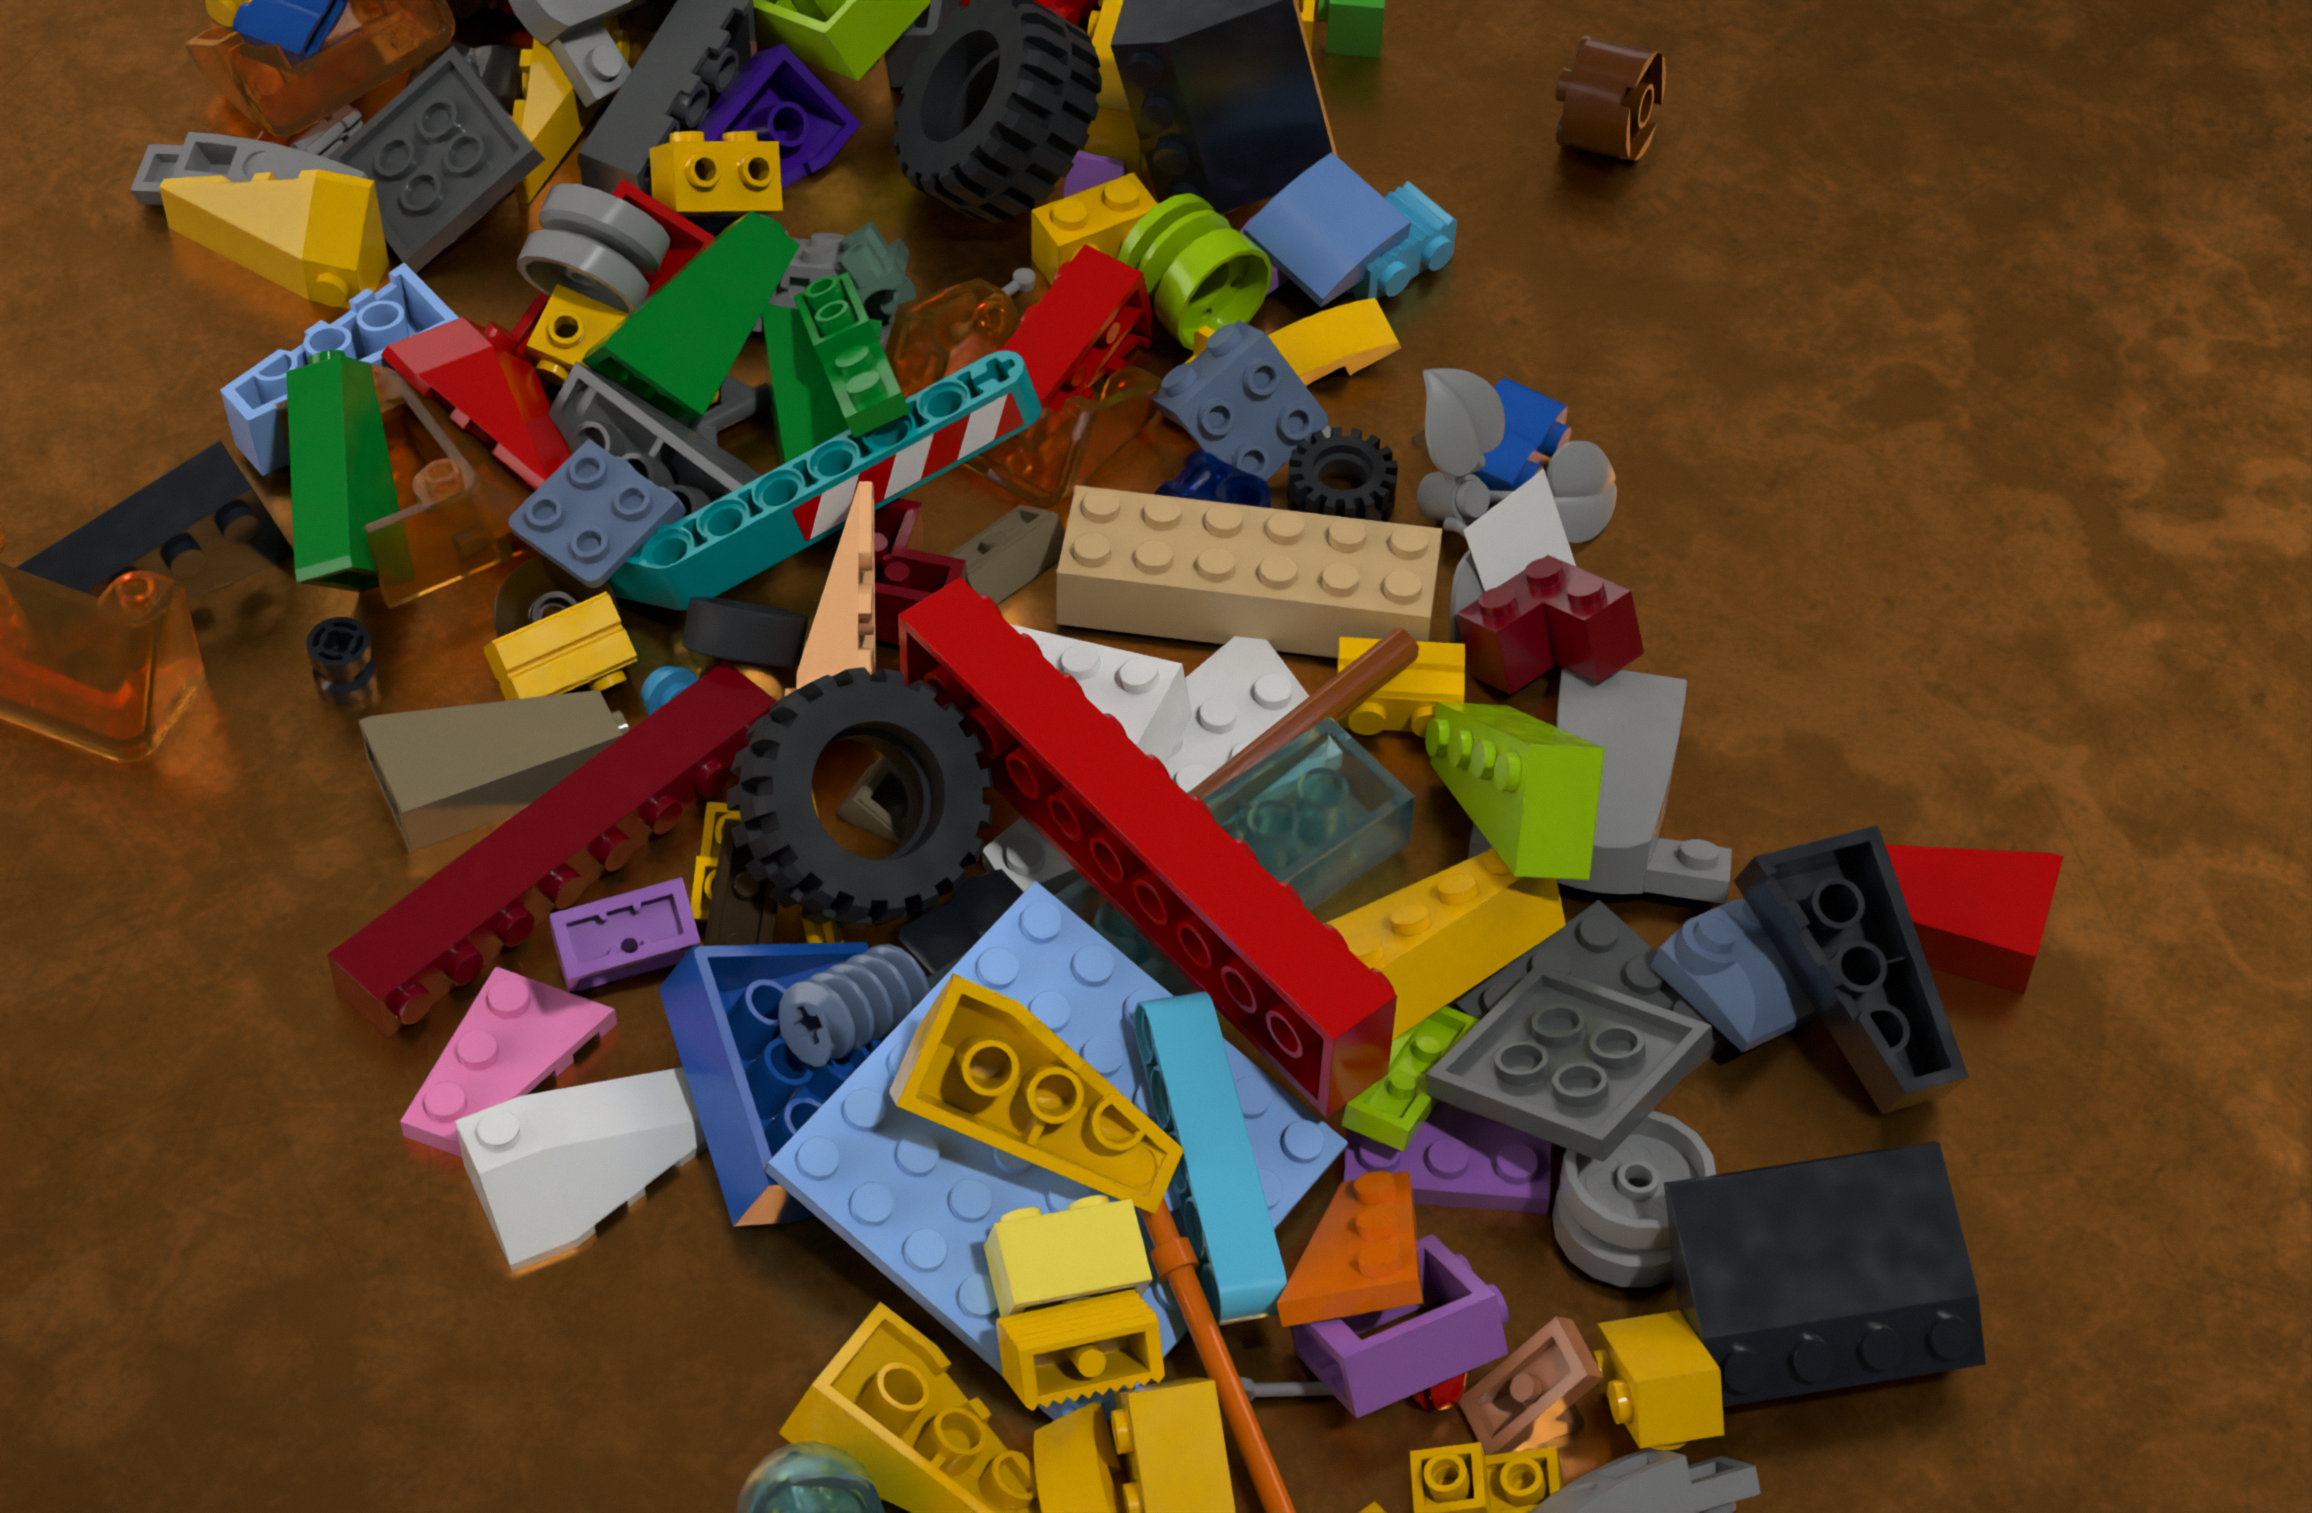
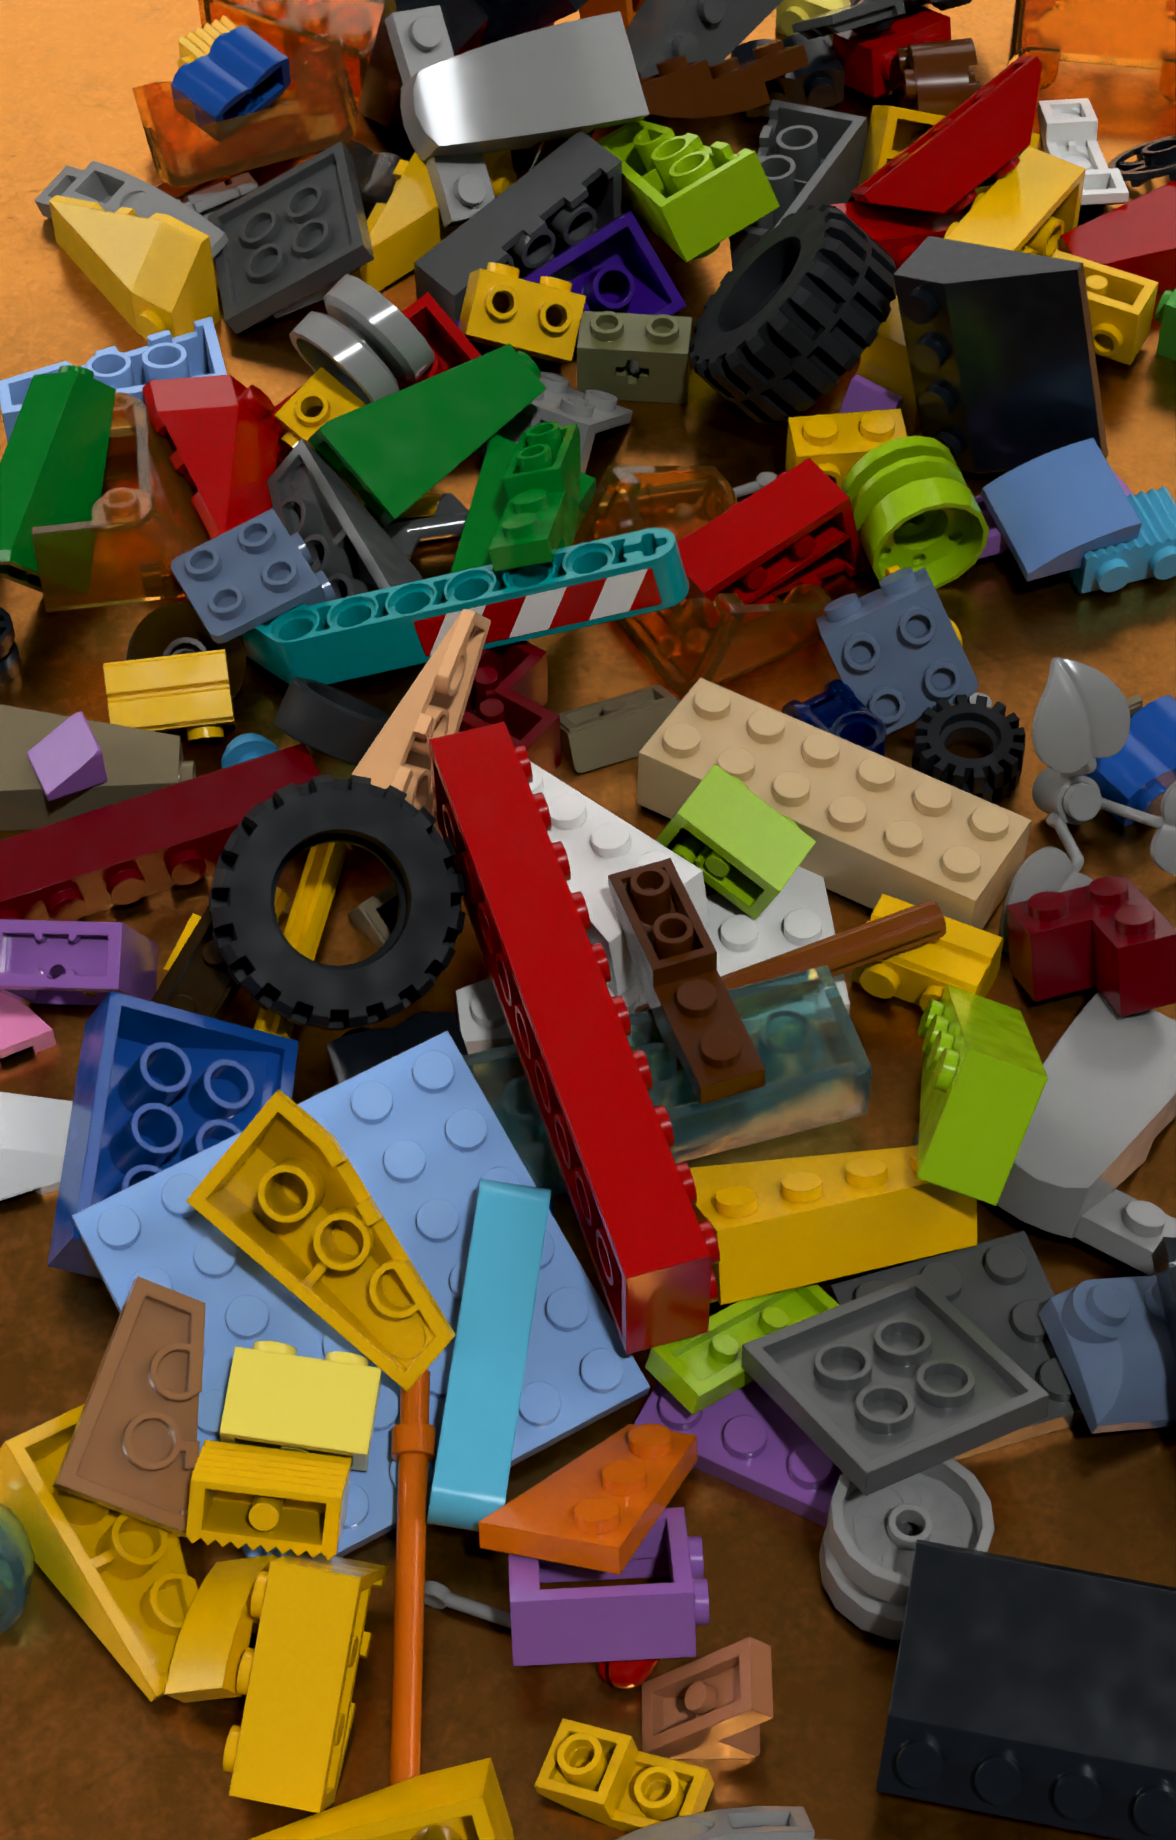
camera: 25 degrees right, 0 degrees up
sand blue piece [778,944,930,1067] -> none
sand green hips [837,221,917,323] -> none
yellow slope [1267,298,1402,386] -> none
white sticker [1463,469,1576,592] -> none
yellow brick [1590,1310,1724,1450] -> none
none -> medium lavender slope [27,711,107,802]
none -> medium nougat wing [52,1276,206,1539]
none -> olive brick [577,311,692,404]
none -> reddish brown slope [608,858,765,1105]
none -> lime brick [655,764,816,920]

